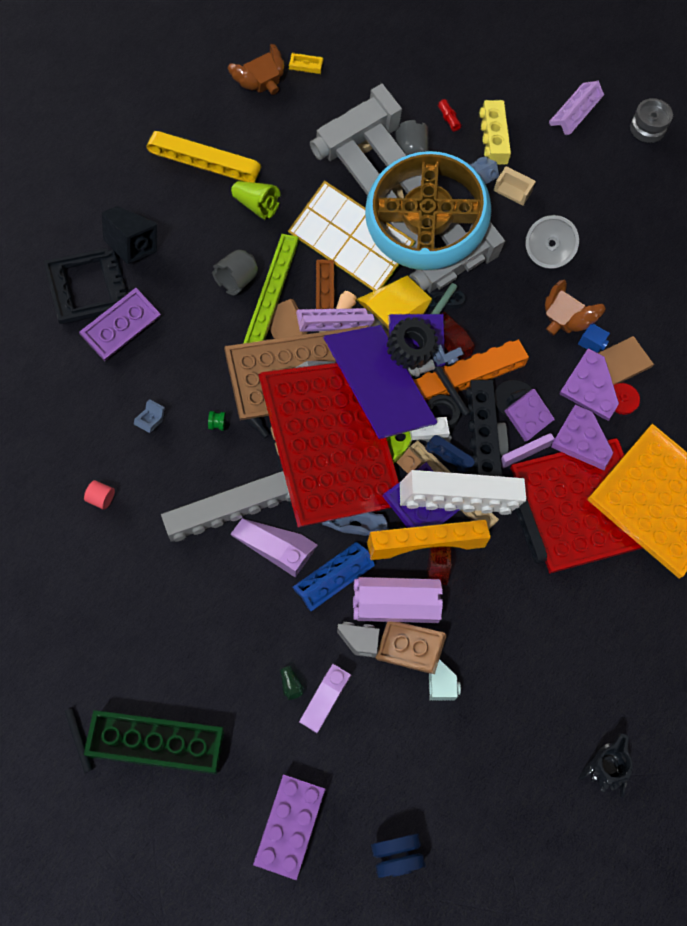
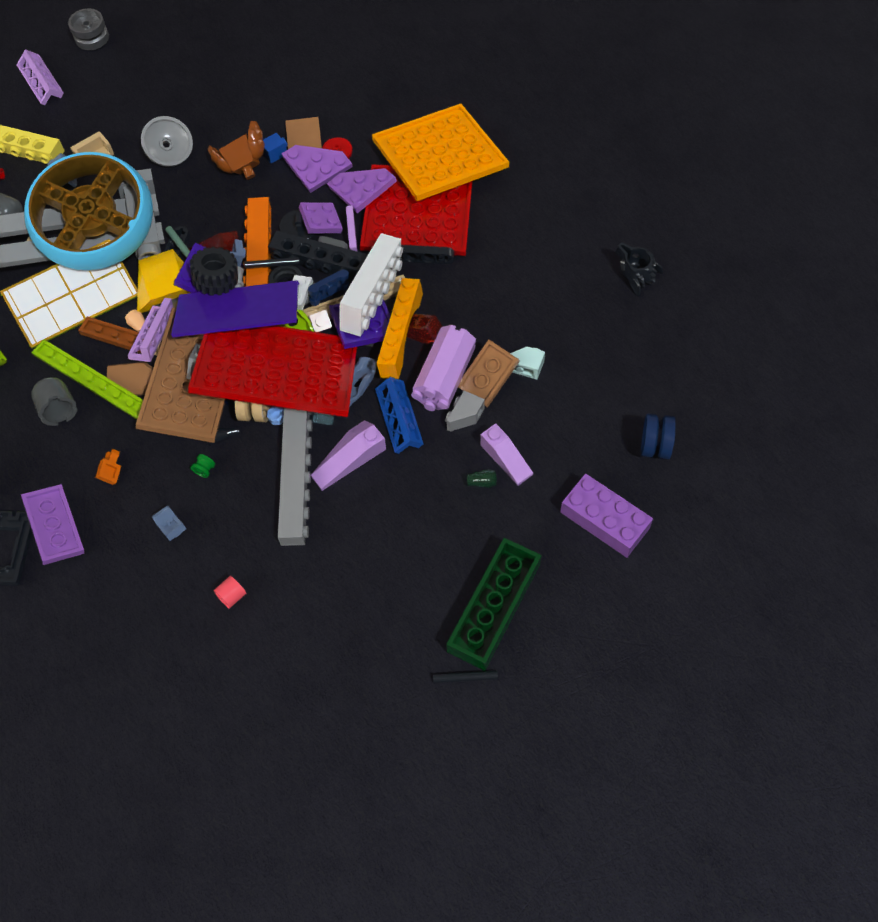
camera: 60 degrees left, 5 degrees down
none -> orange plate [95,449,121,485]

